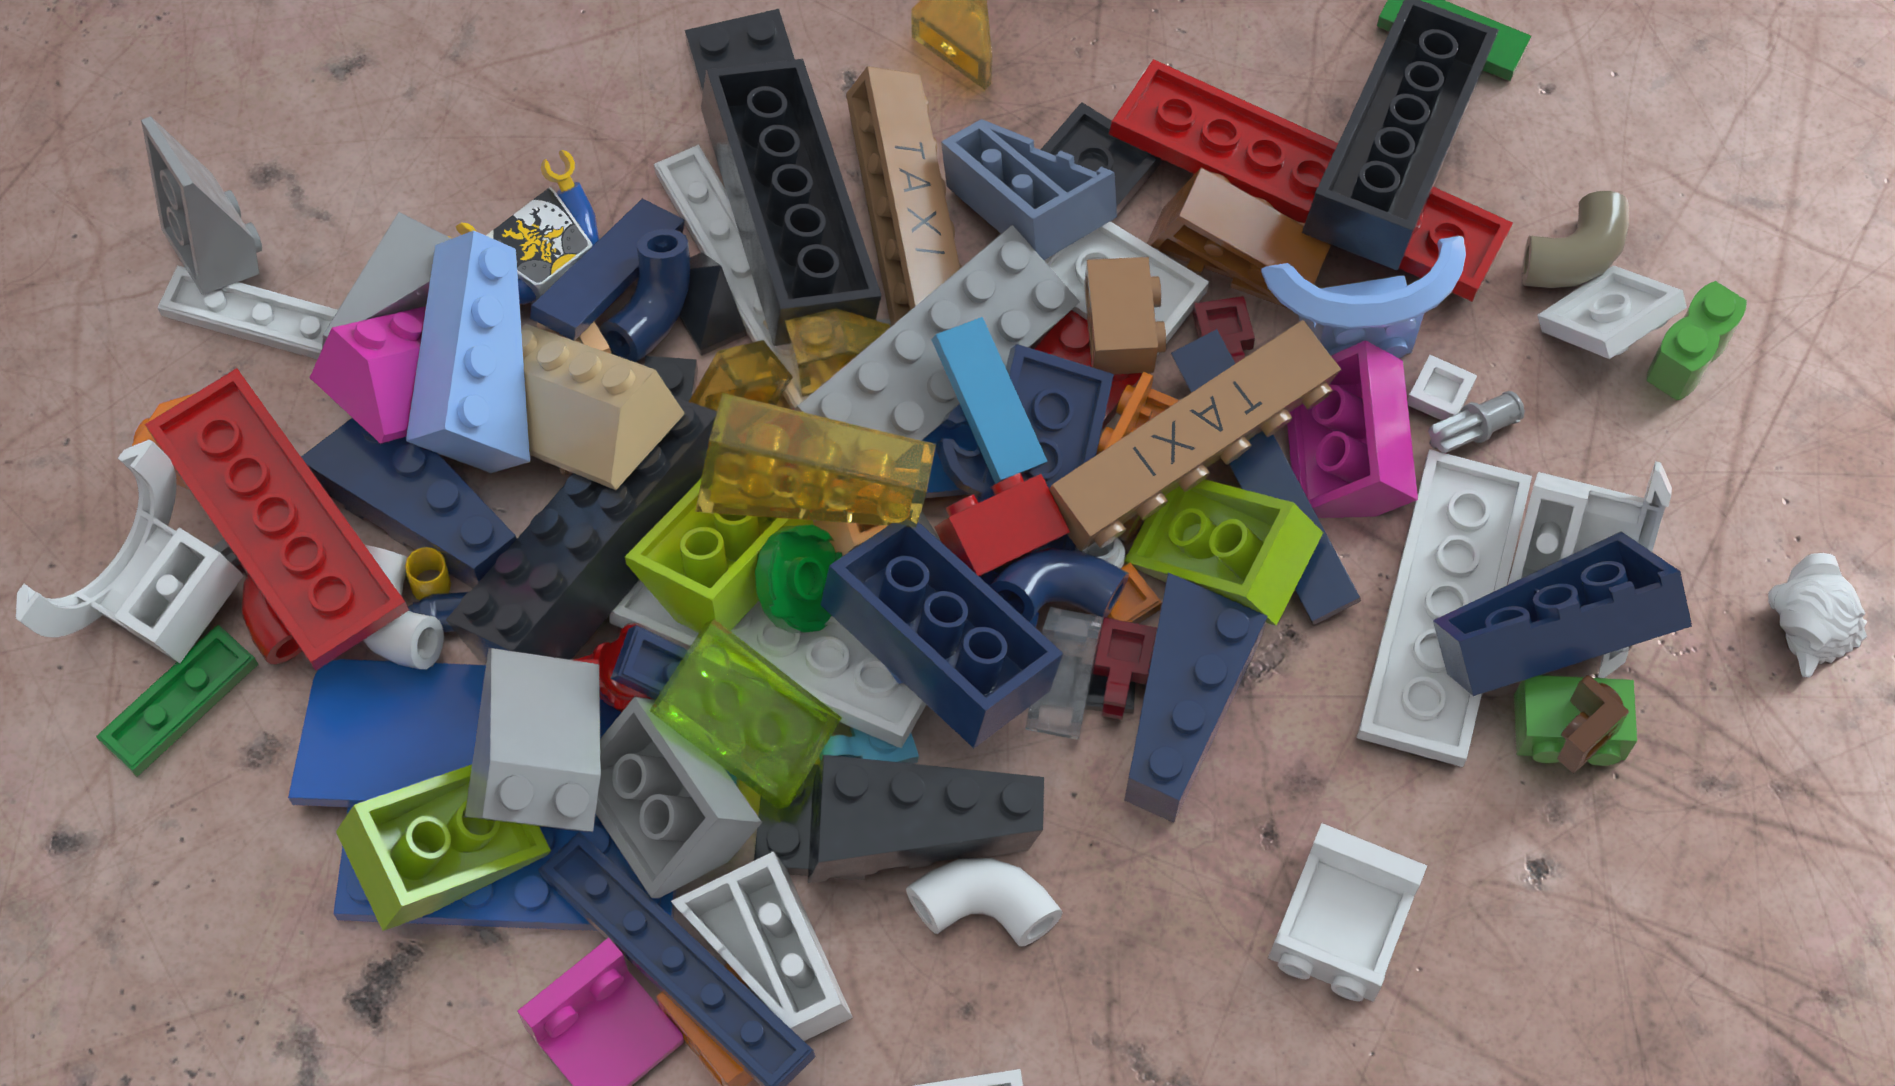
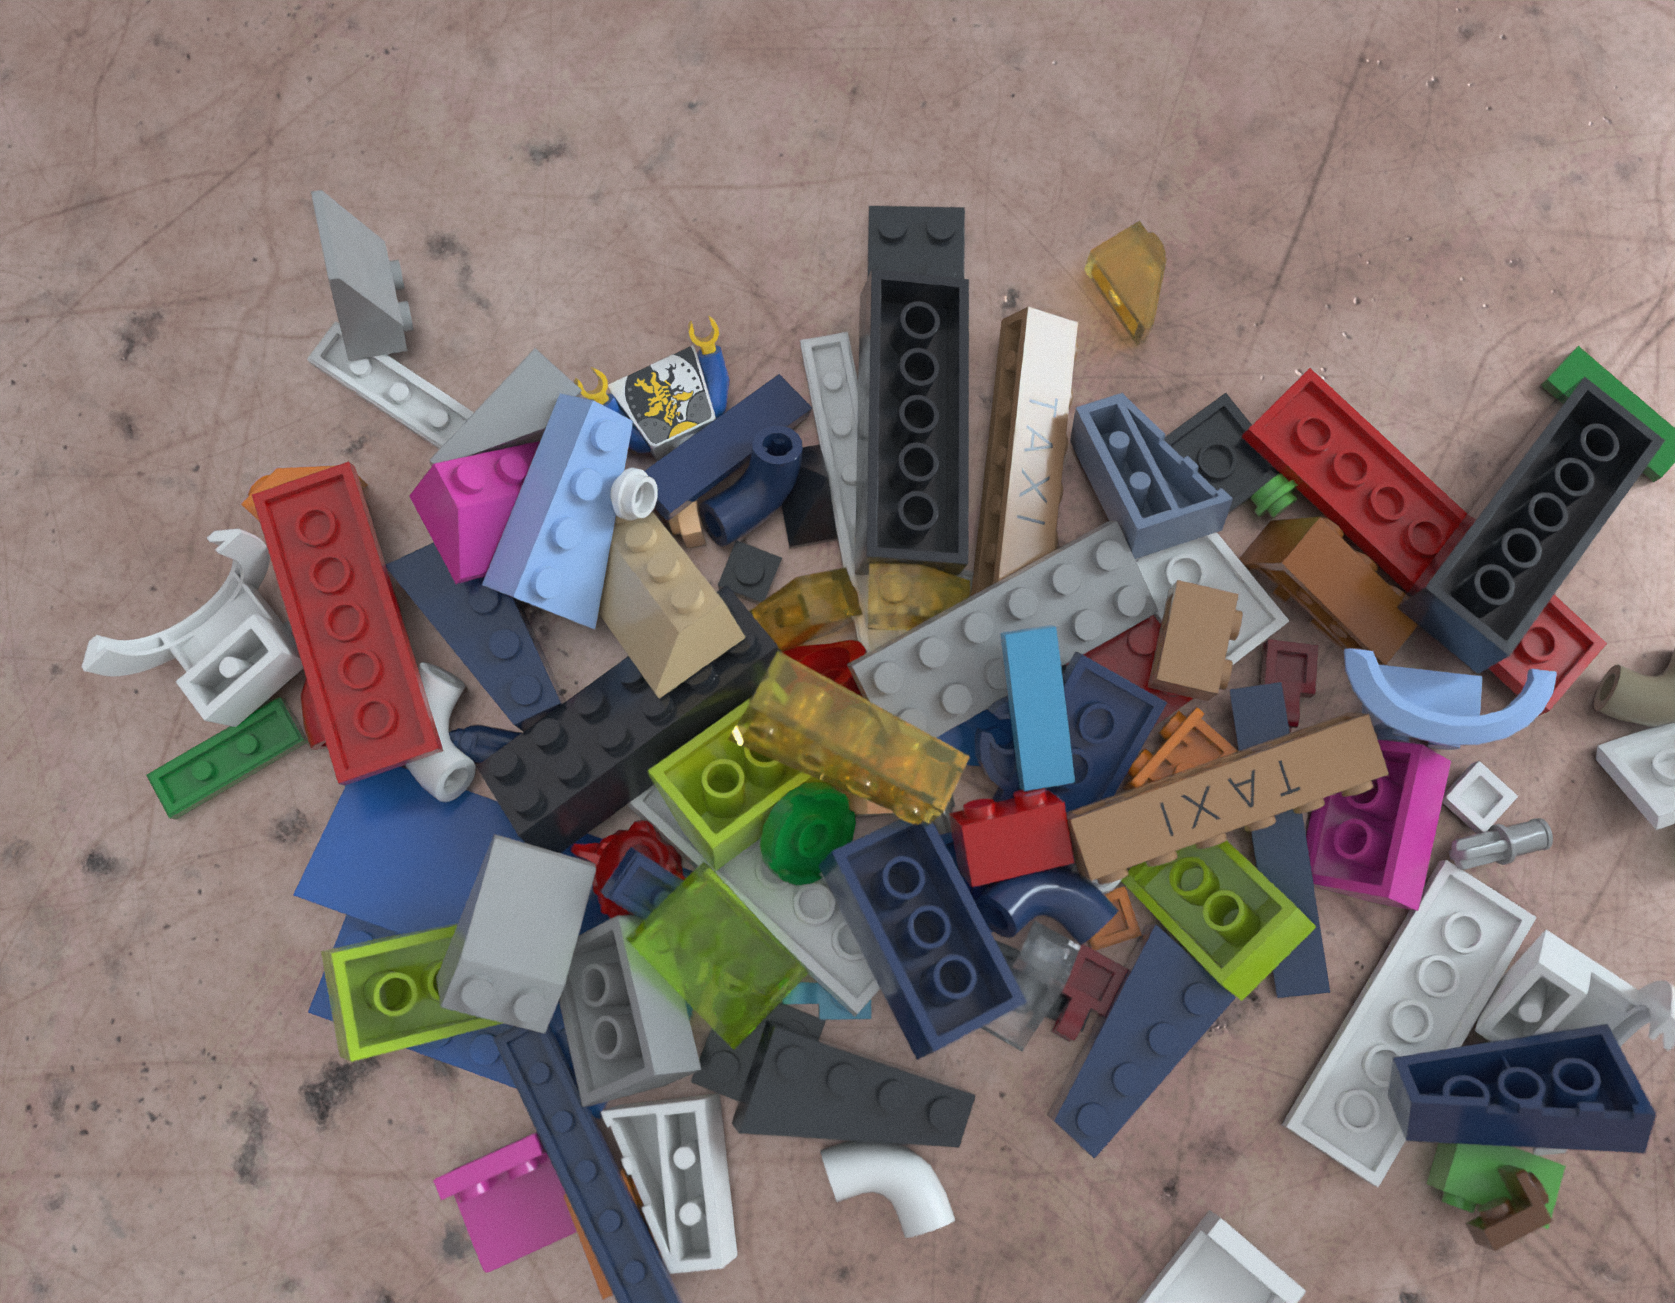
camera: 20 degrees right, 15 degrees up
yellow piece [405,547,451,600] -> none
none -> white plate [610,468,658,520]
none -> bright green plate [1250,473,1298,518]

